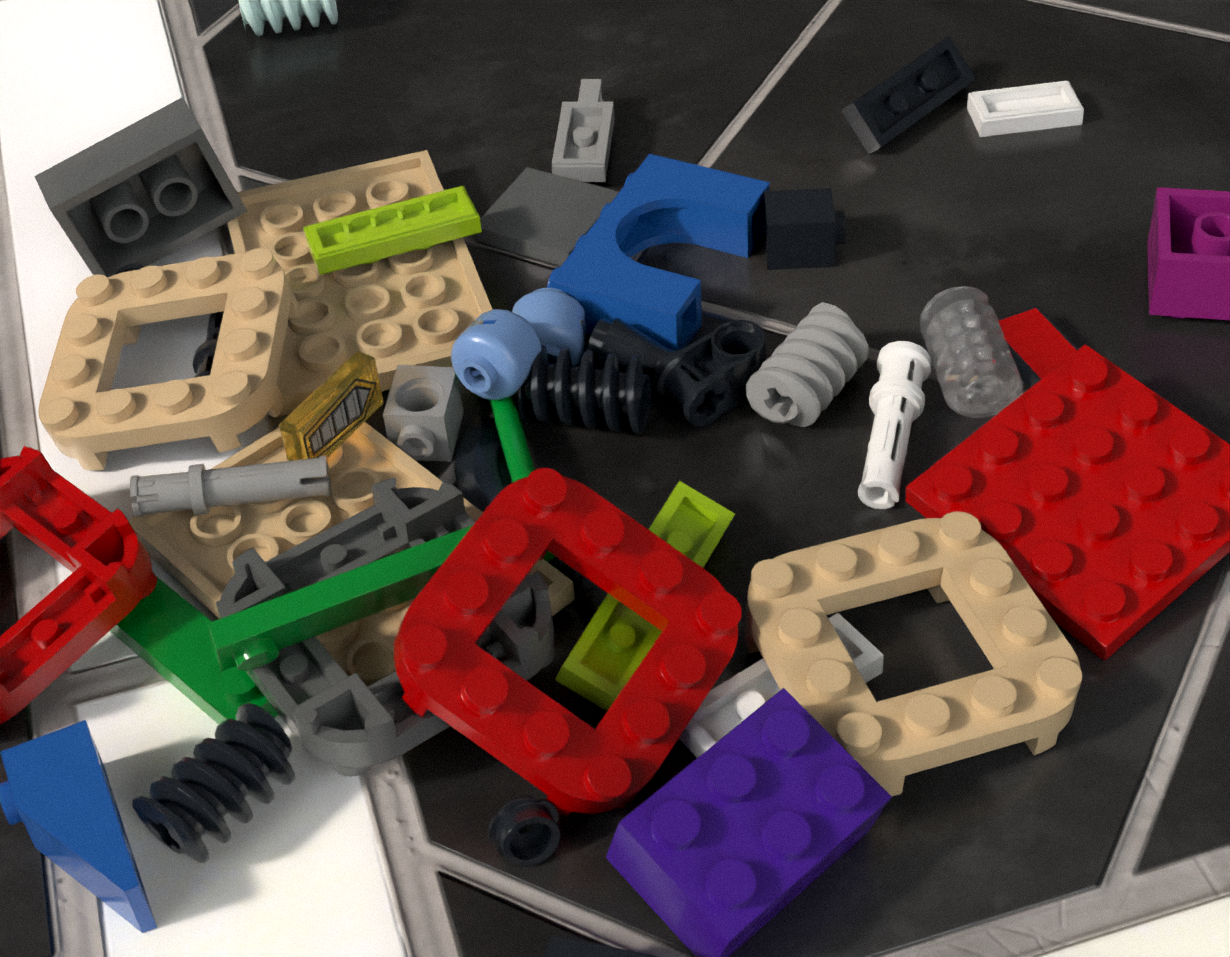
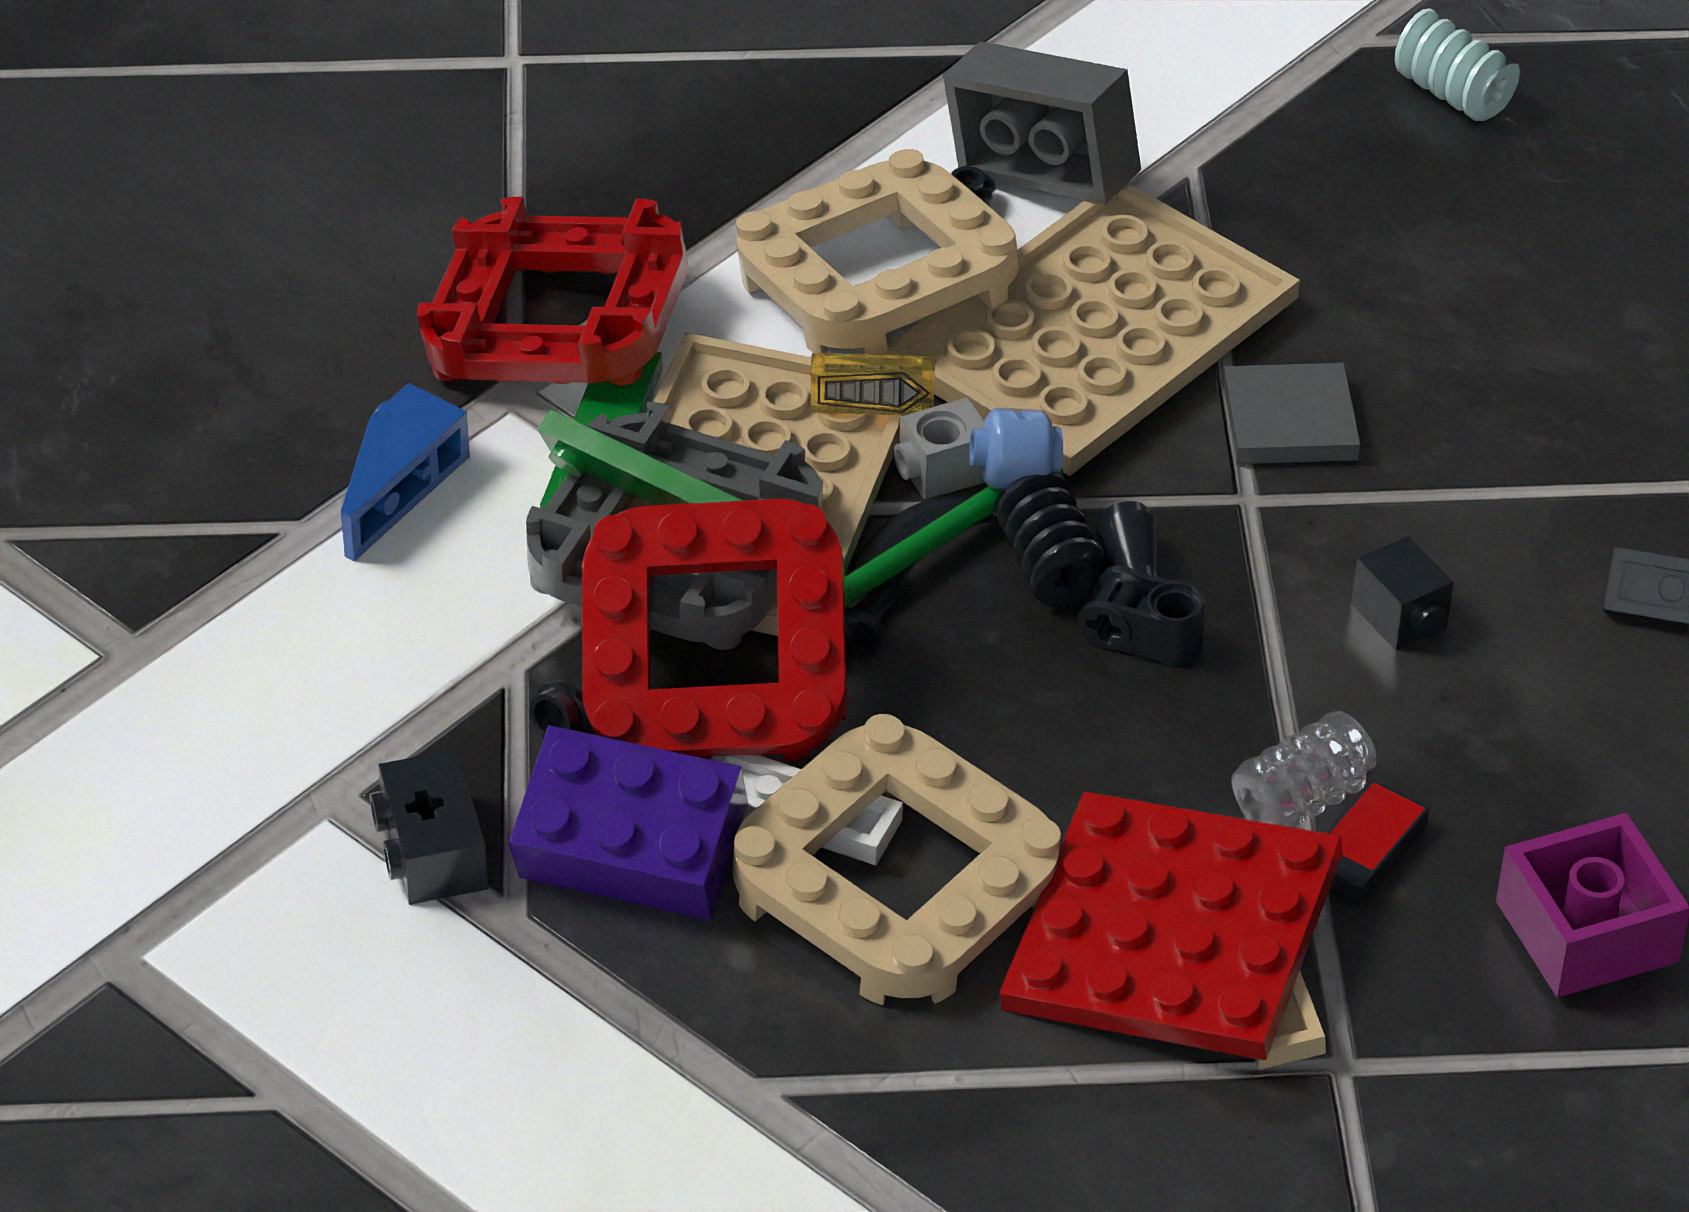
camera: 55 degrees right, 0 degrees up
light grey pin [130,455,331,517] -> none
black piece [132,702,295,863] -> none
lime plate [303,186,482,275] -> none
medium blue head [512,288,586,367] -> none
blue arch [547,154,770,351] -> none
light grey hinge [552,79,615,183] -> none
lime plate [555,481,735,711] -> none
light grey piece [746,302,869,427] -> none
white pin [858,341,932,509] -> none

